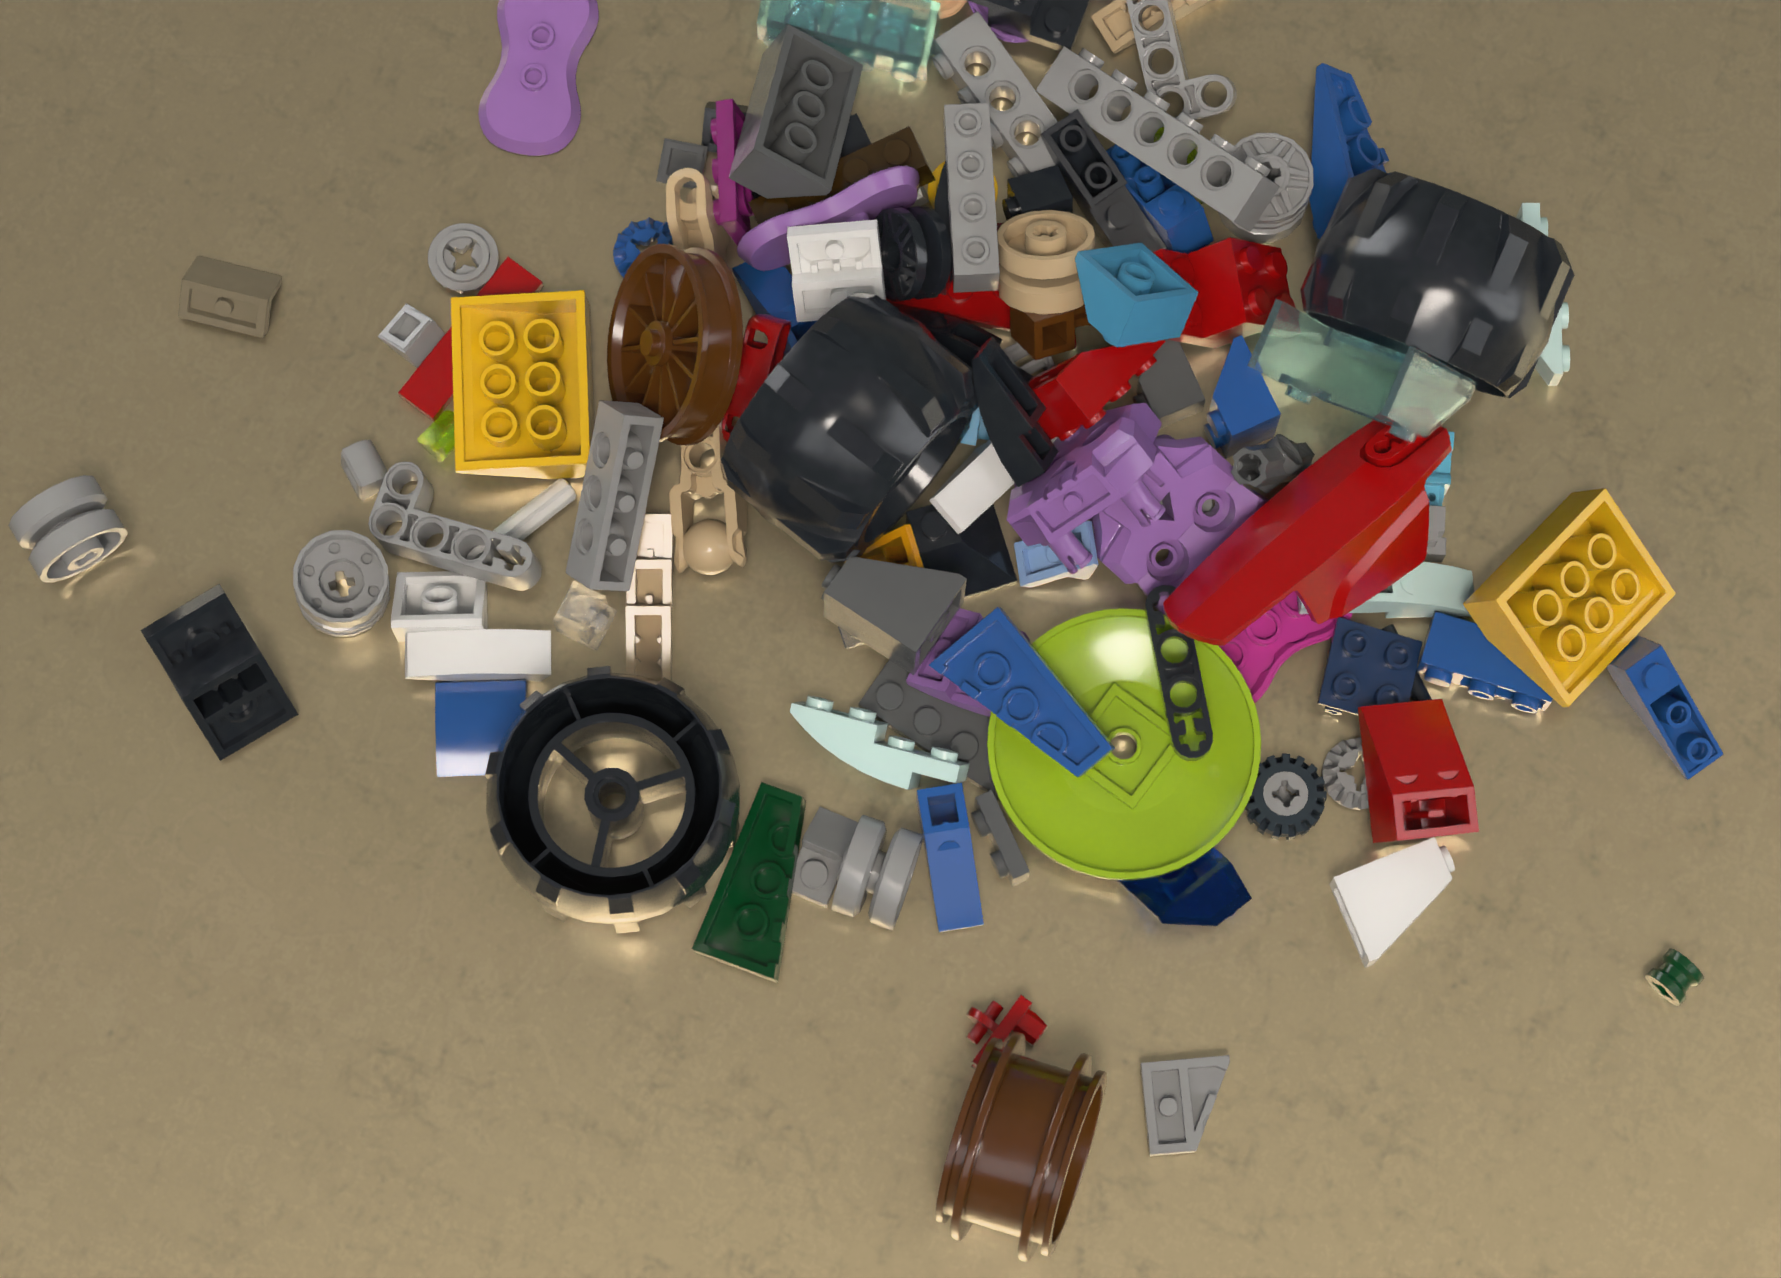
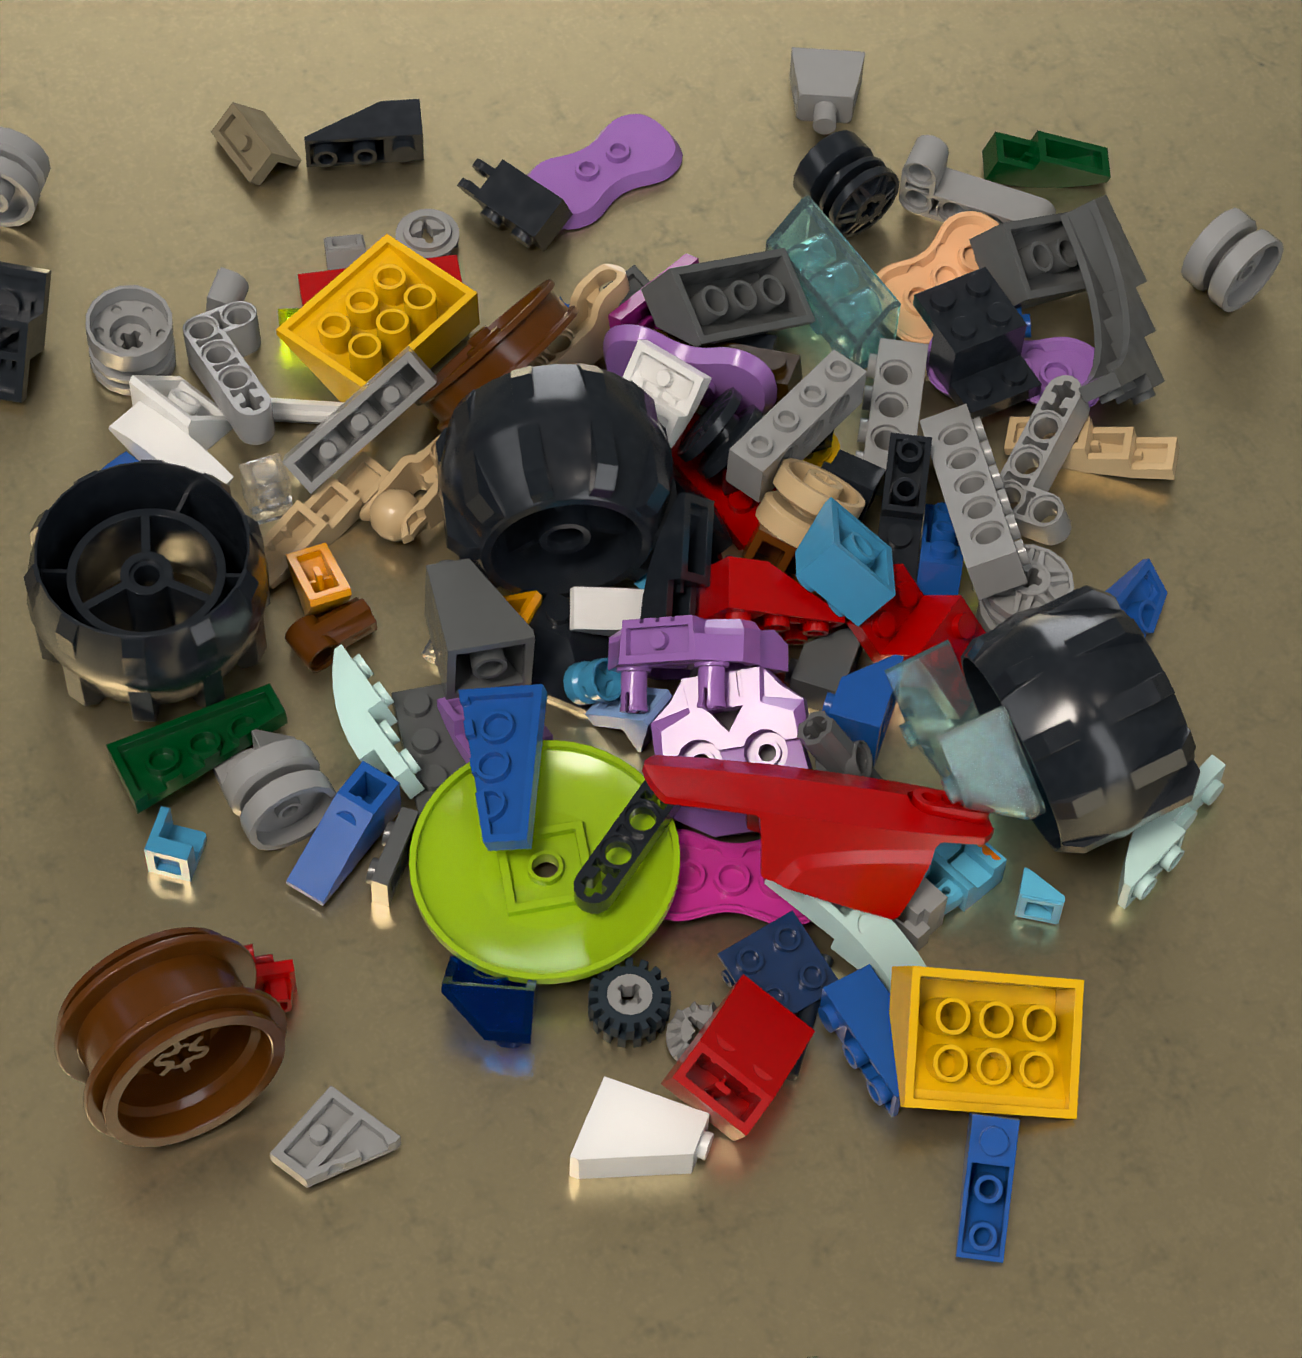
camera: 40 degrees right, 20 degrees down
none -> dark azure panel [144,806,207,882]
none -> light orange slope [285,542,352,616]
none -> reddish brown piece [285,597,377,673]
none -> black slope [304,99,424,167]
none -> black hinge [457,158,573,251]
none -> dark azure wheel [563,658,621,705]
none -> medium azure slope [1014,867,1065,924]

